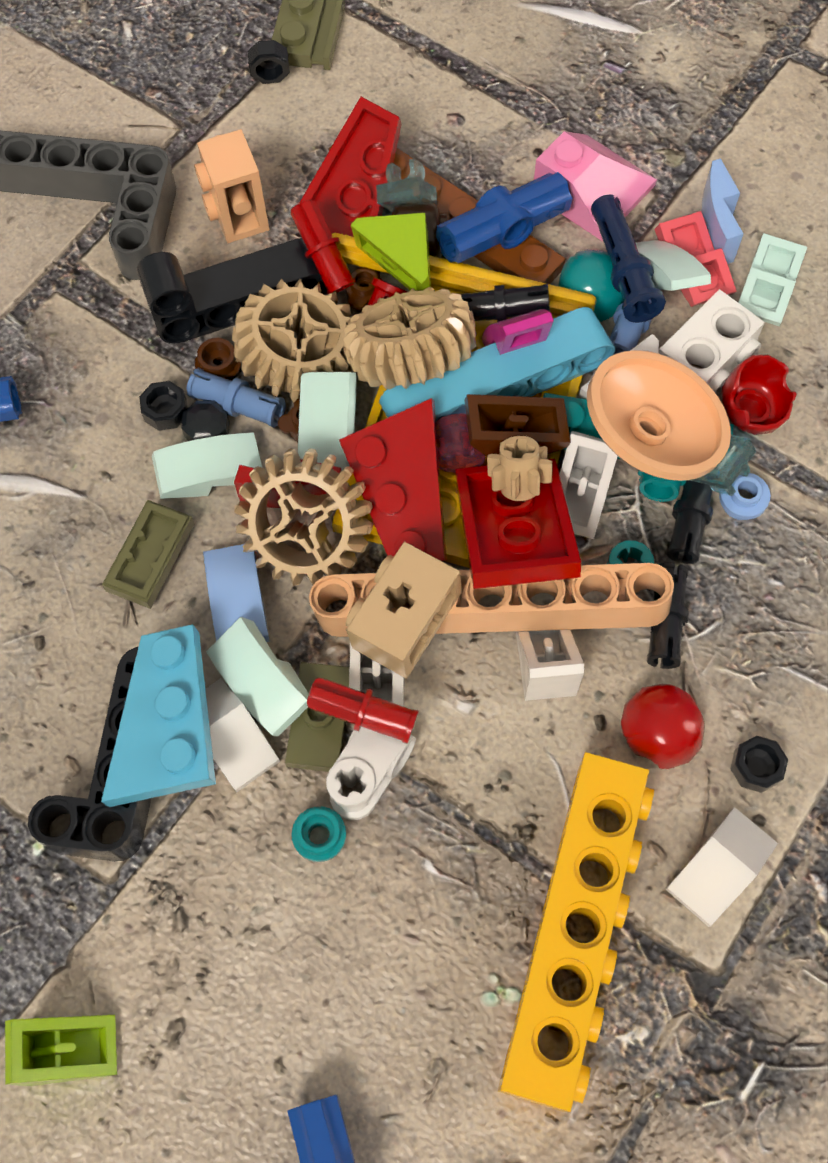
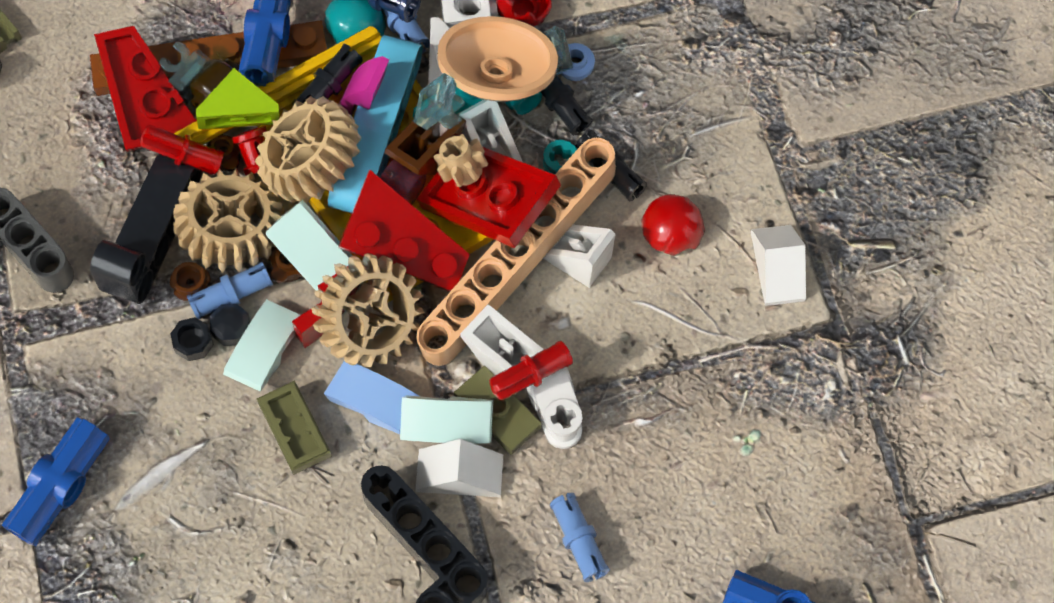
camera: 55 degrees left, 0 degrees up
medium azure wing [101,624,216,807] -> none
light nougat brick [194,129,270,244] -> none
teal plate [292,806,346,862] -> none
tan brick [346,542,462,679] -> none
yellow brick [498,752,654,1112] -> none
black tile [730,736,788,793] -> none
none -> clear light blue tile [414,73,465,130]
none -> medium blue pin [550,493,610,582]

